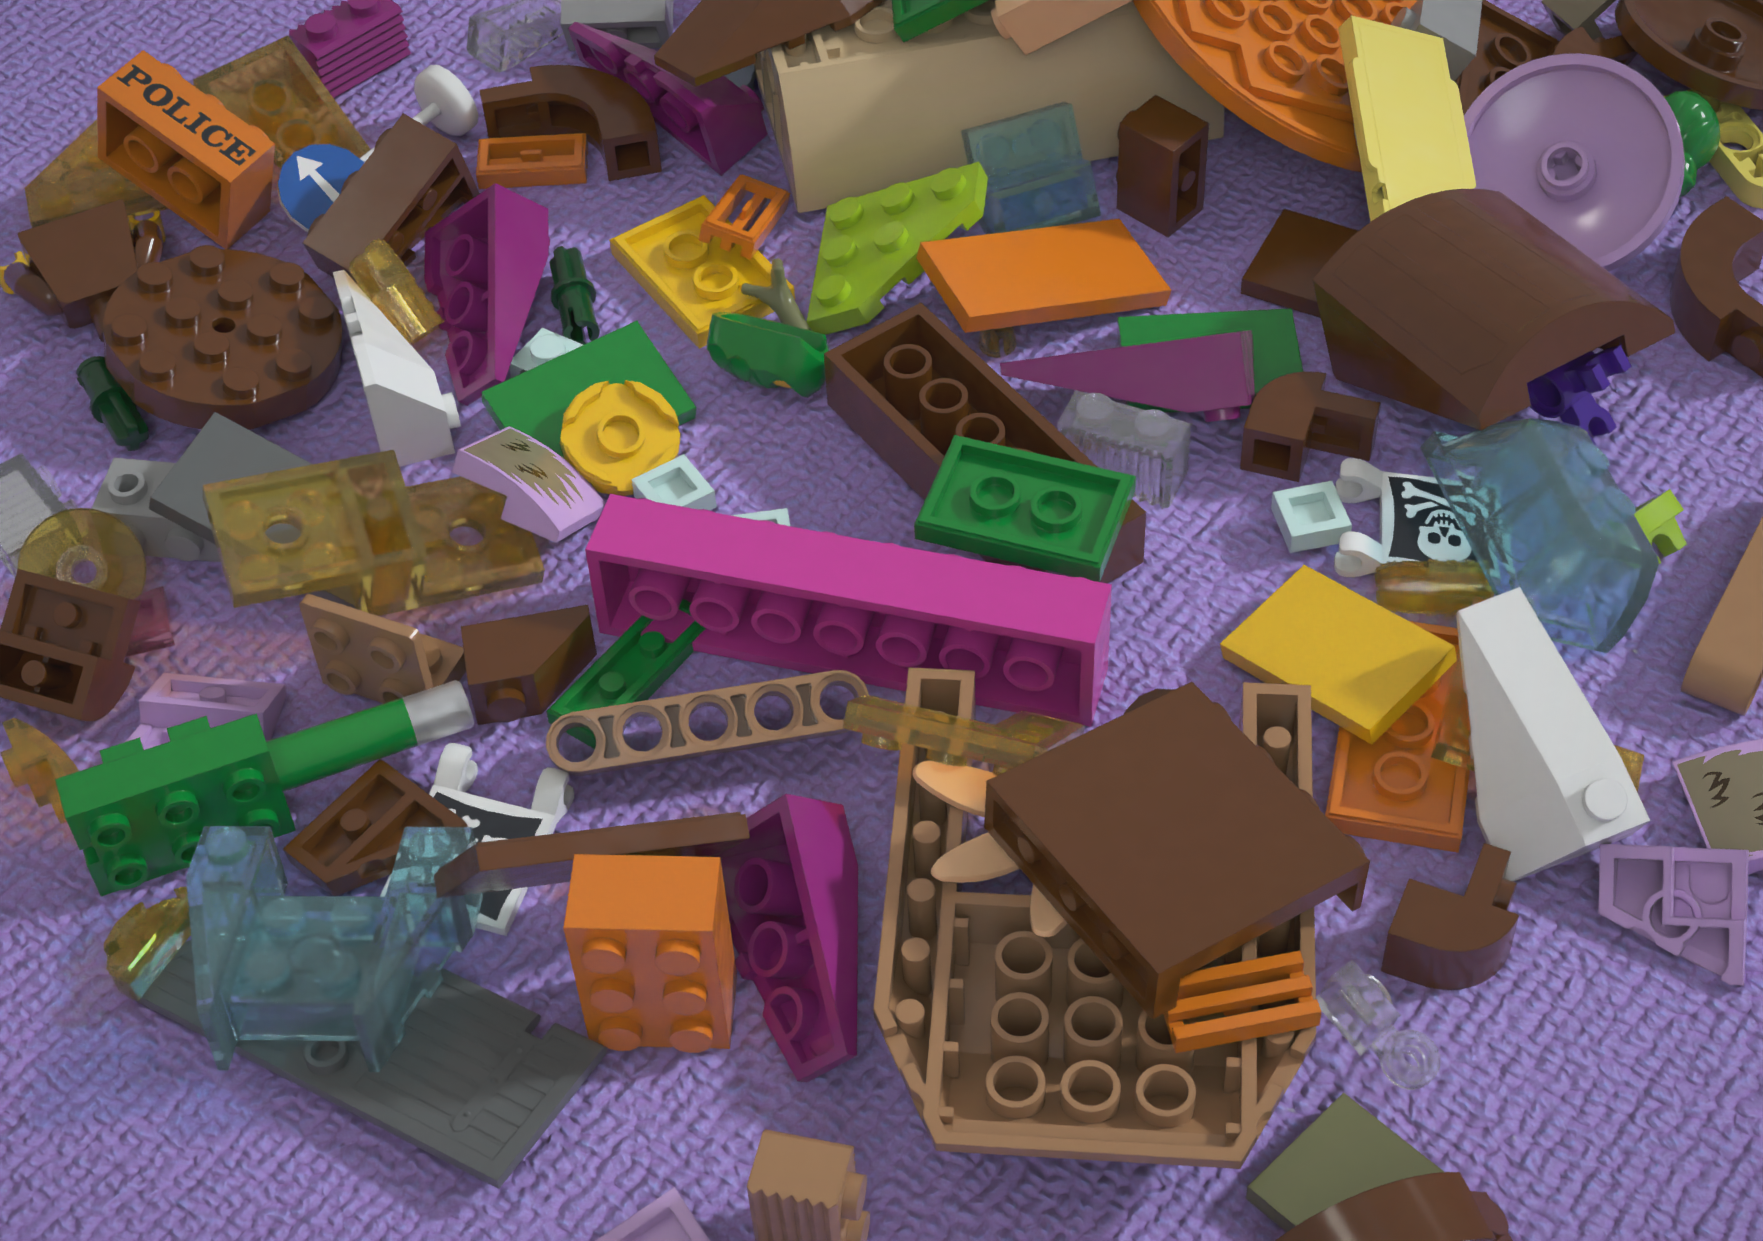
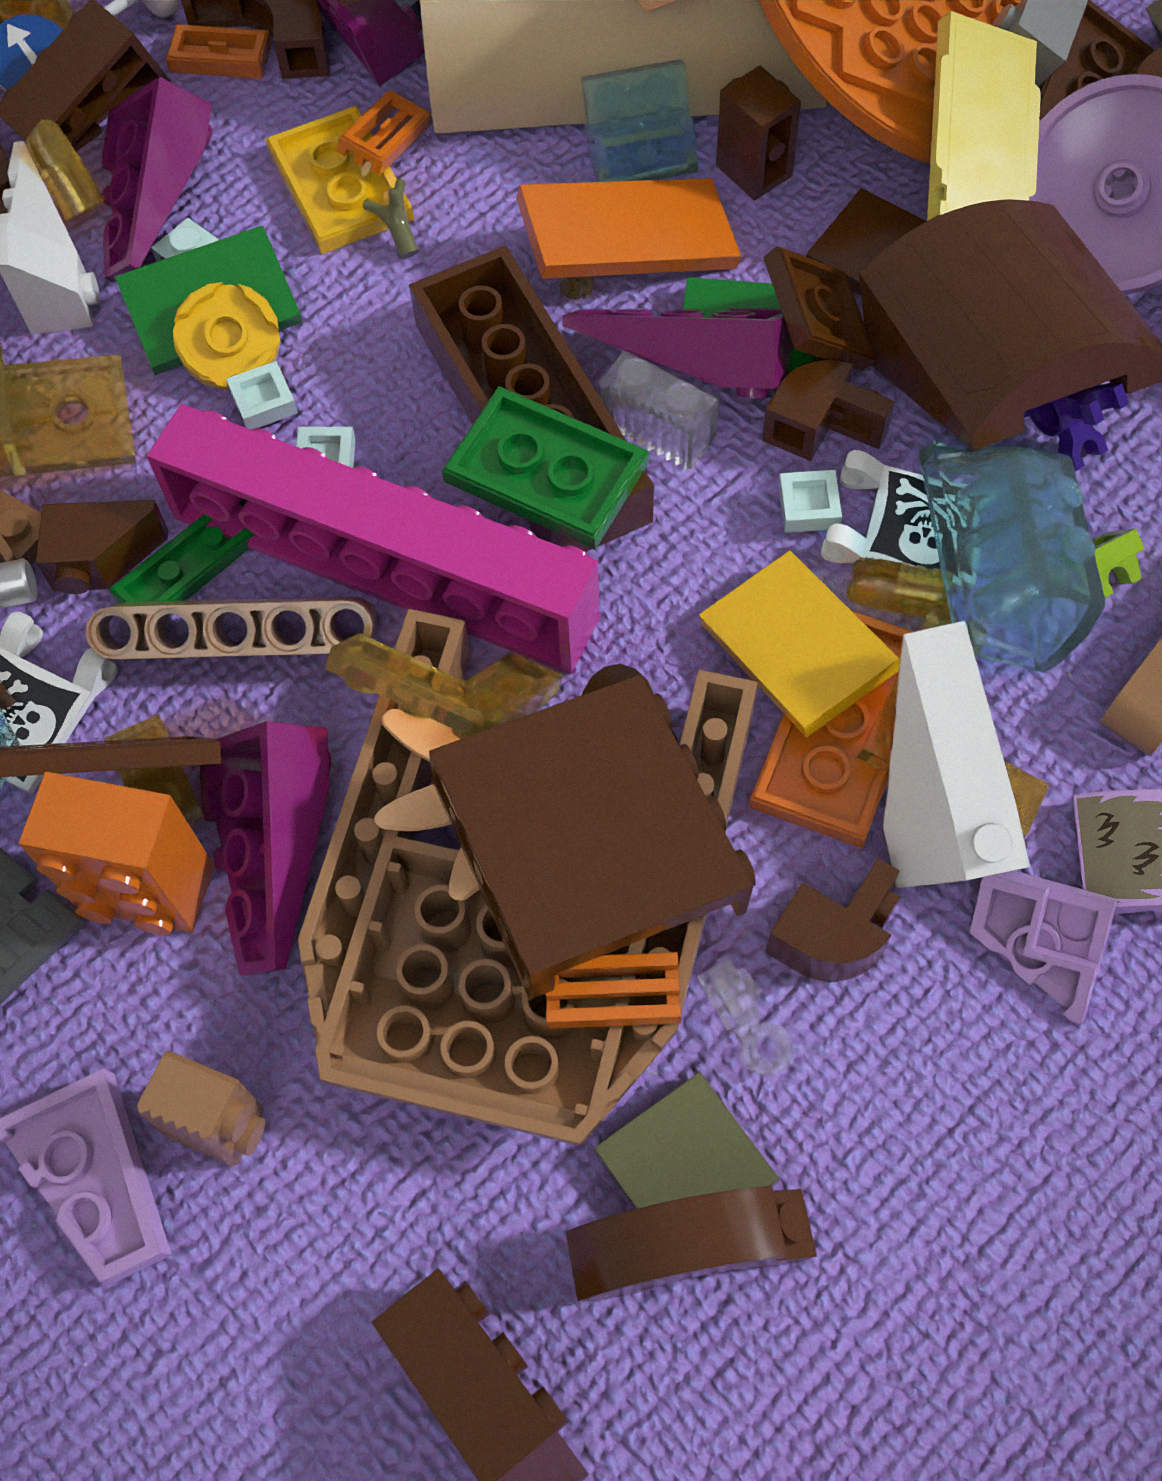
camera: 10 degrees right, 15 degrees up
lavender slope [452,426,606,543] -> none
dark green axle [549,246,600,345] -> none
green piece [707,312,830,398] -> none
lime plate [806,162,988,335] -> none
none -> reddish brown tile [763,246,876,371]

